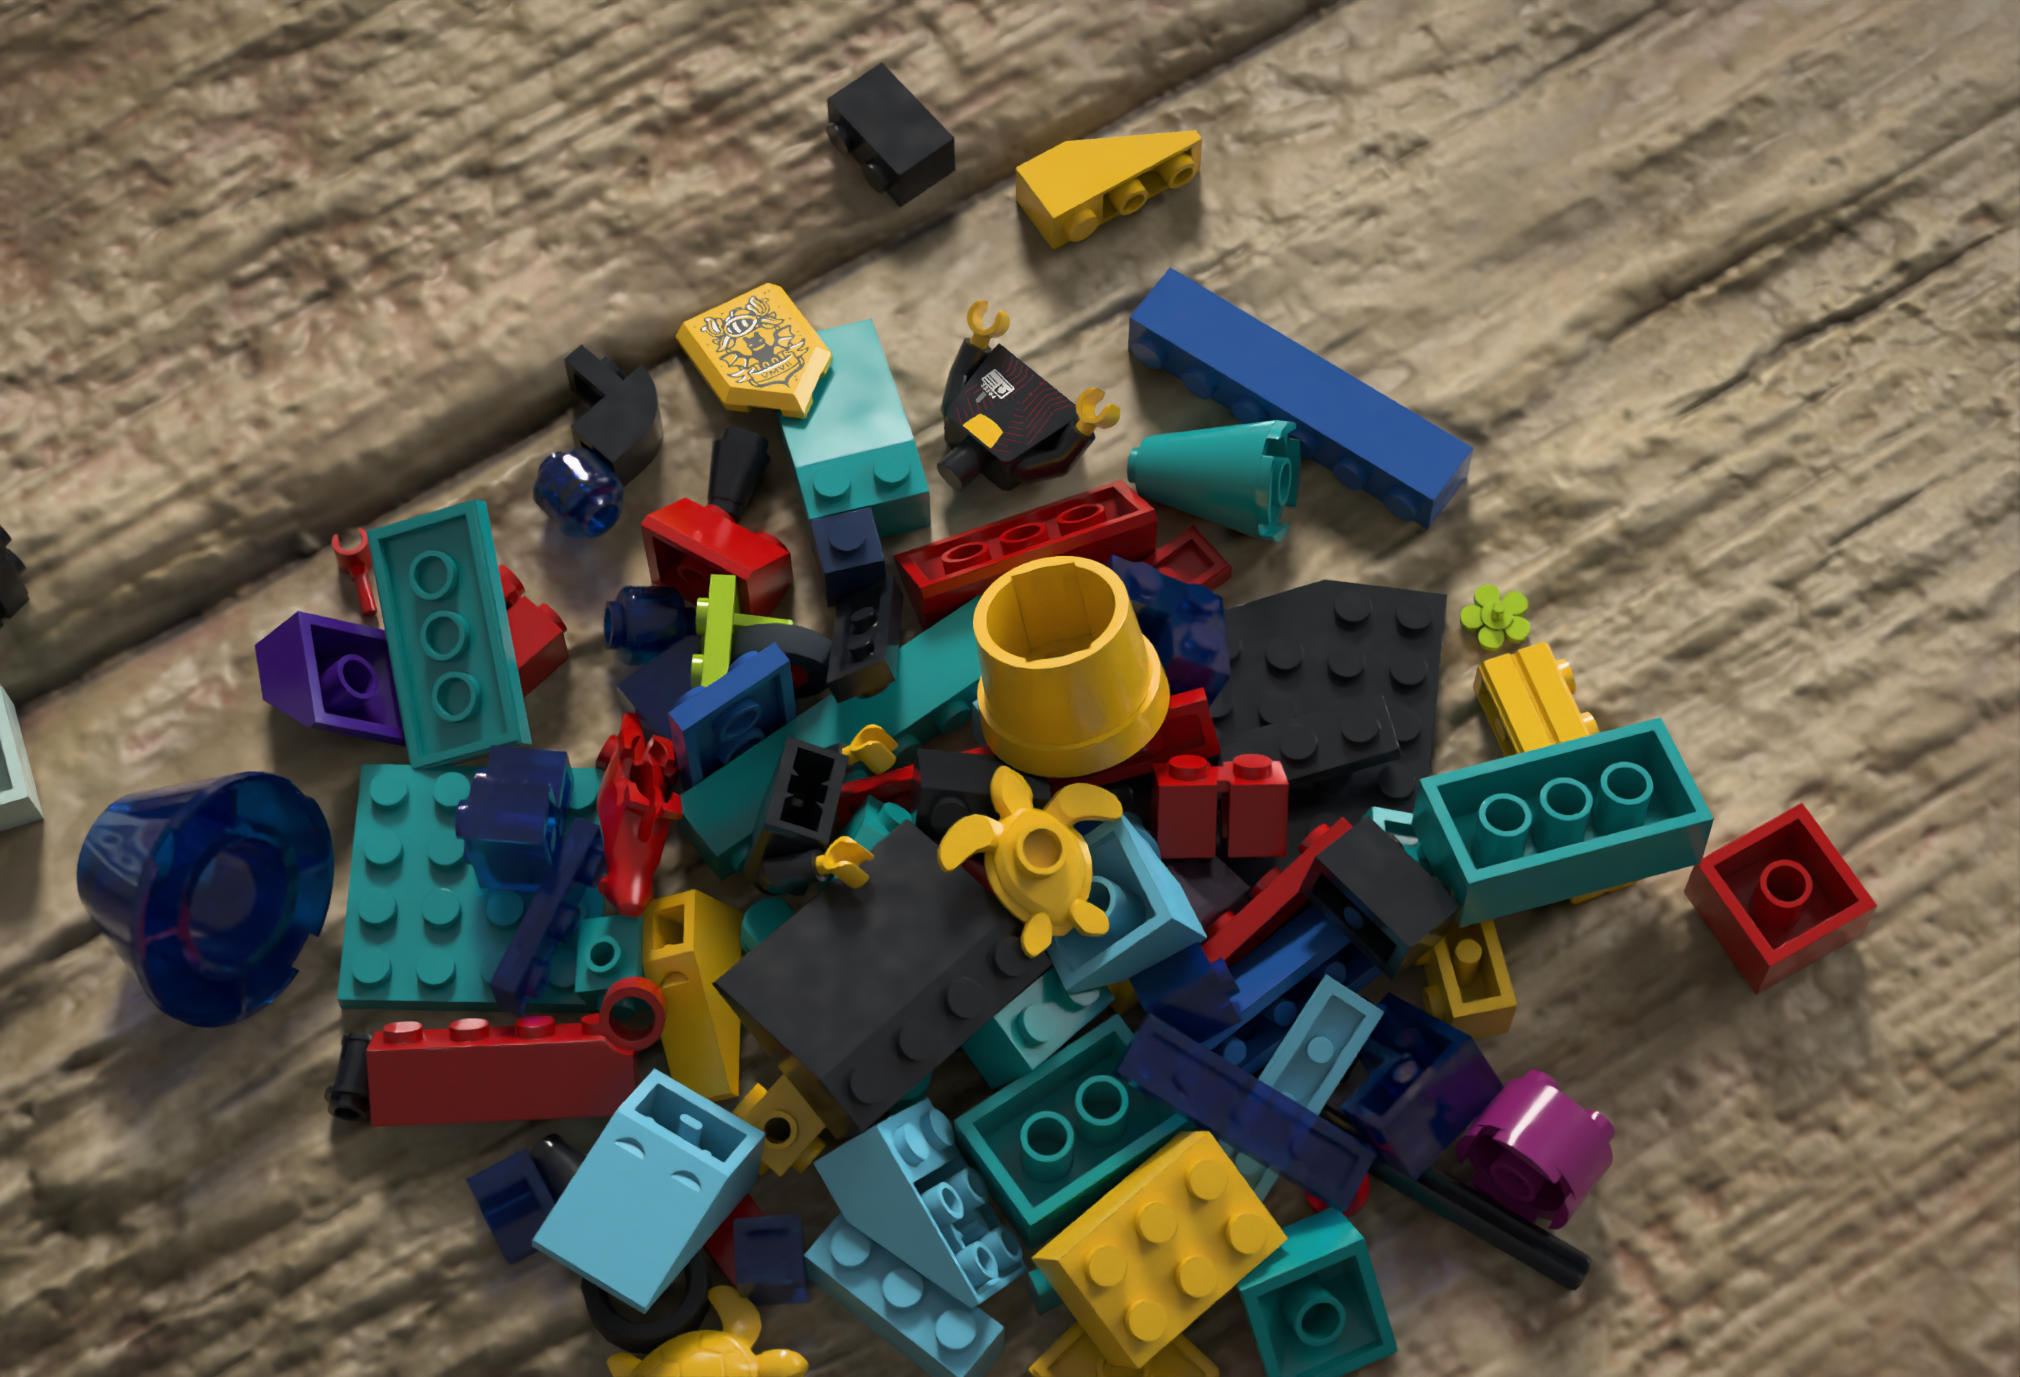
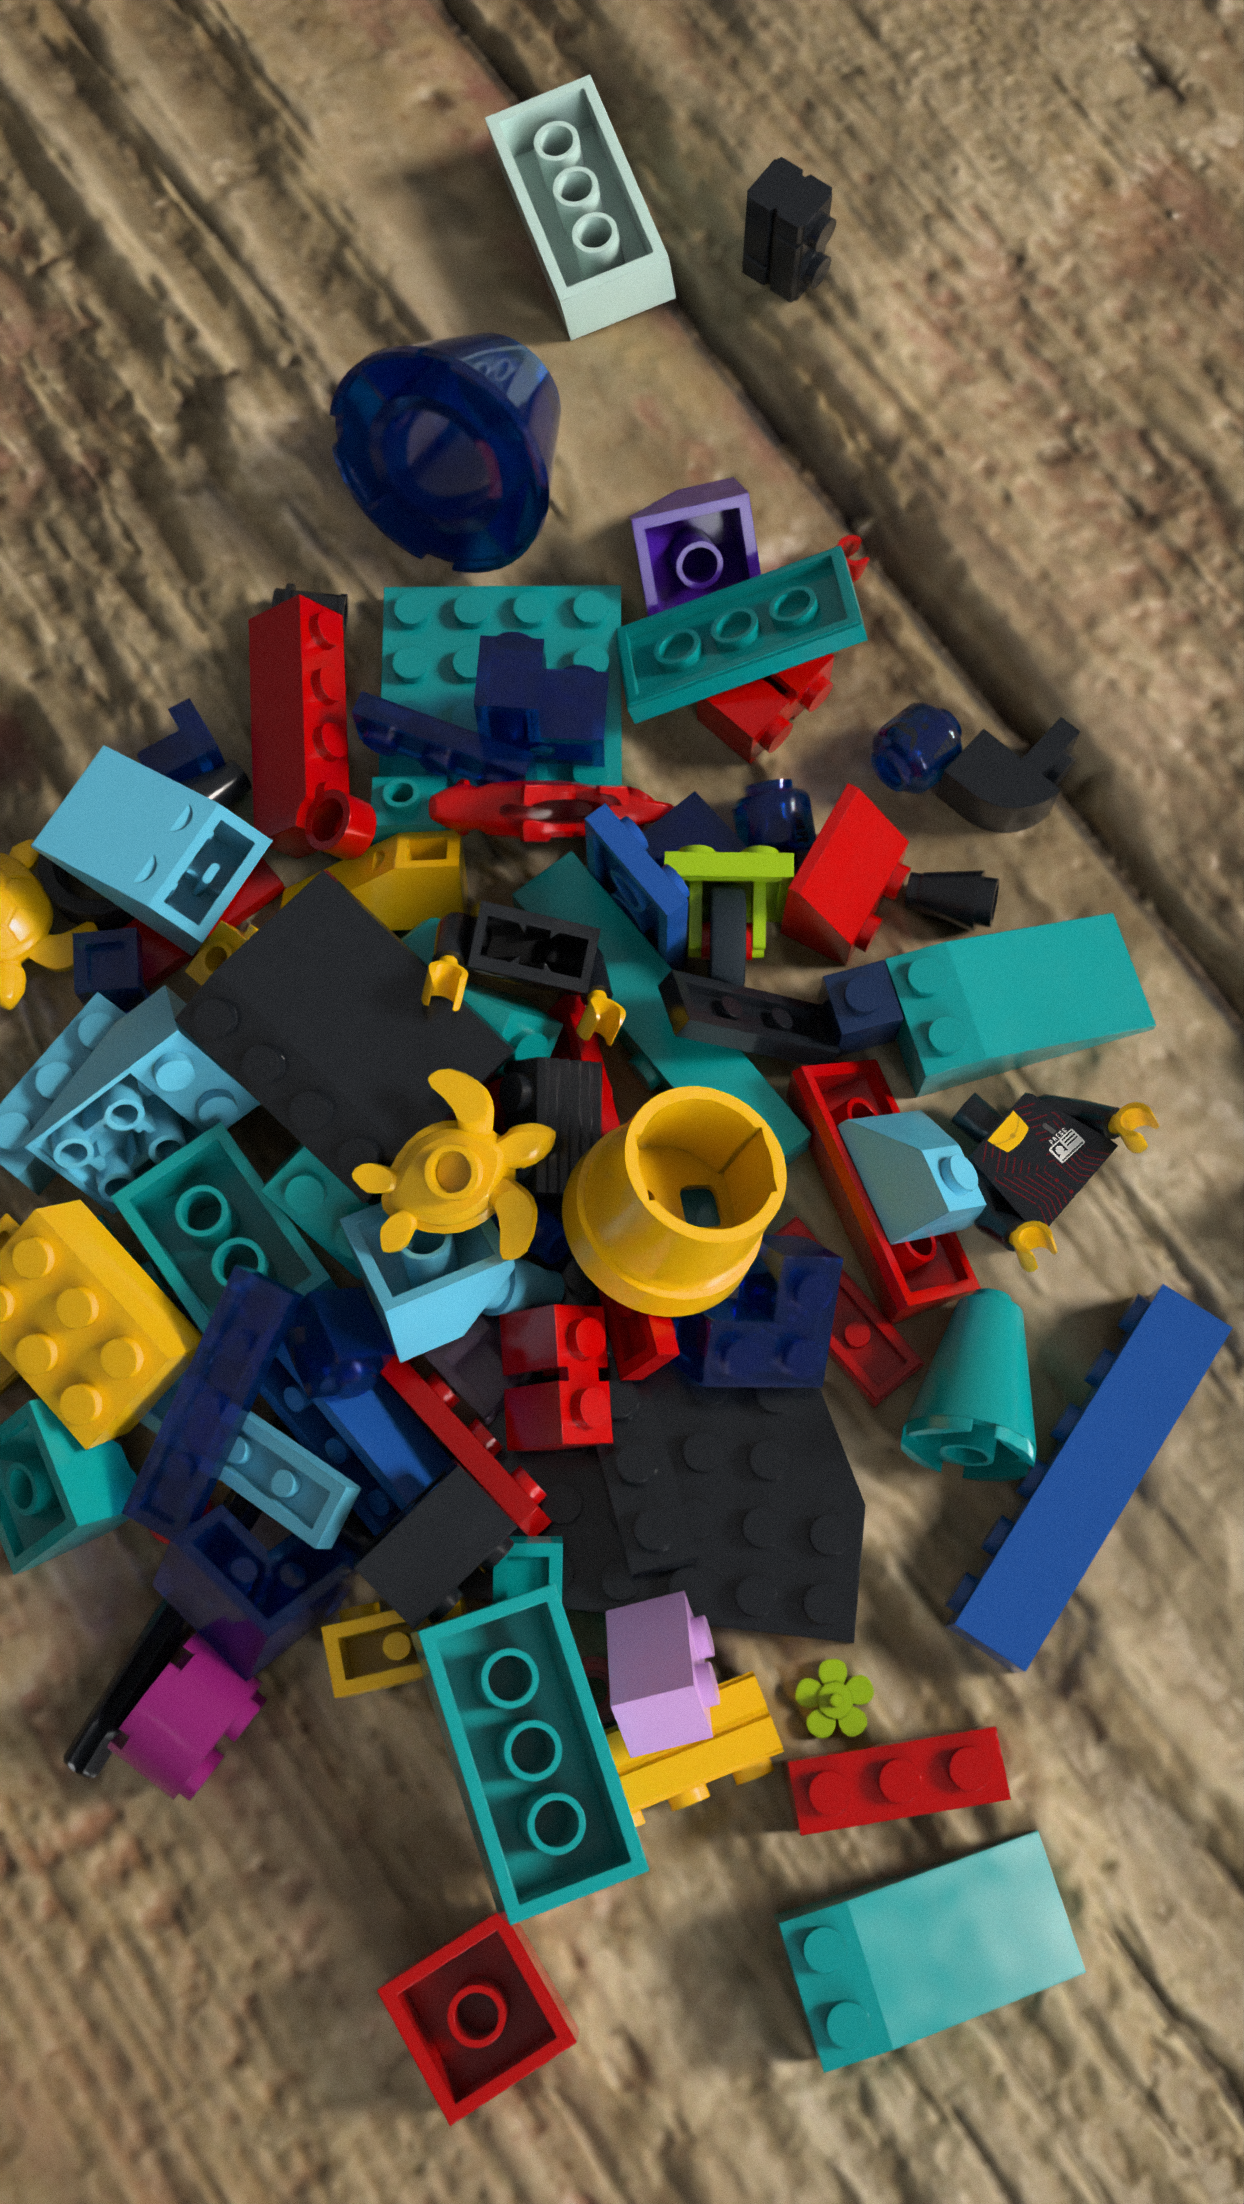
camera: 90 degrees right, 10 degrees up
yellow tile [675,283,833,419] -> none
none -> lavender brick [606,1591,721,1758]
none -> teal slope [774,1830,1086,2073]
none -> red brick [783,1726,1011,1836]
none -> medium azure slope [837,1110,987,1245]

